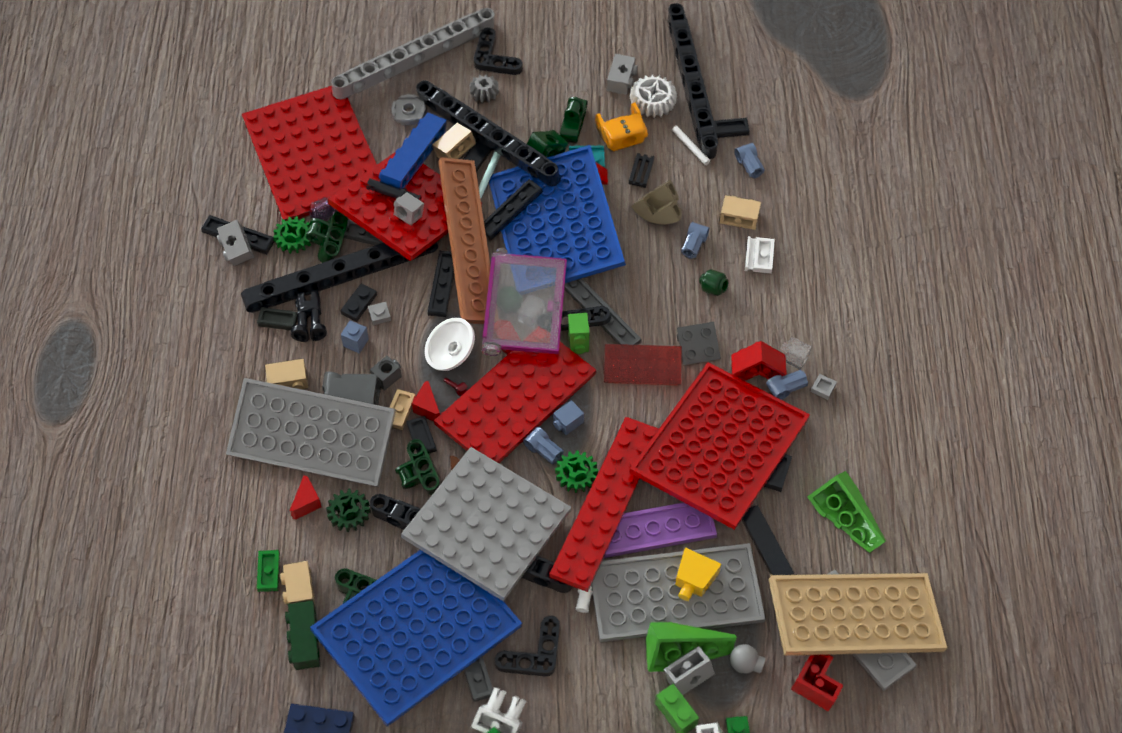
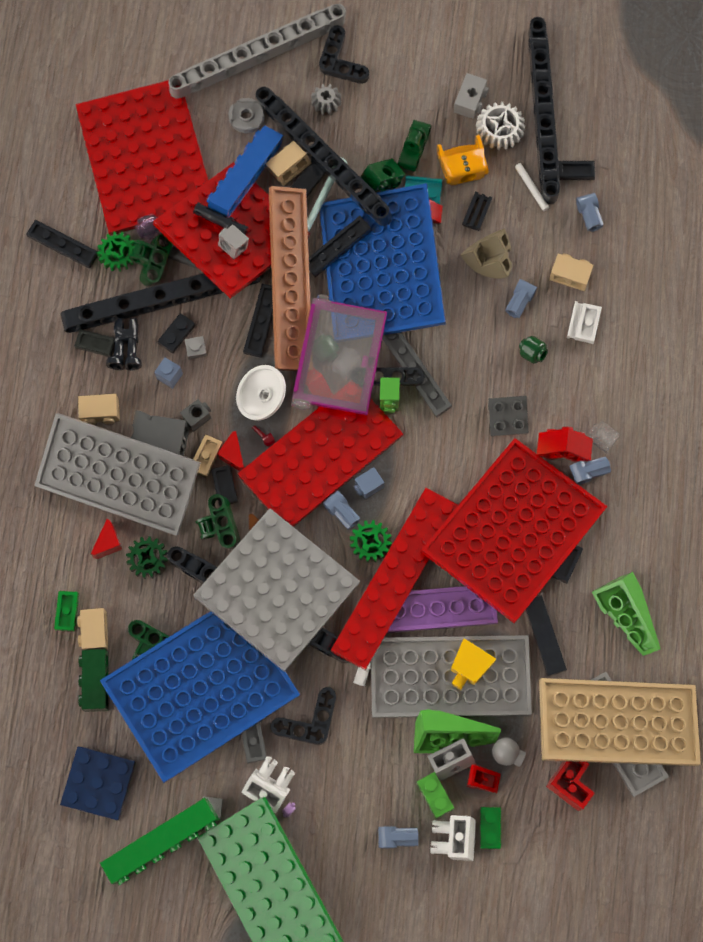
camera: 10 degrees right, 15 degrees up
light grey brick [217,220,254,266] -> none
clear red plate [604,344,682,385] -> none
light grey plate [810,374,837,400] -> none
none -> red slope [466,765,501,793]

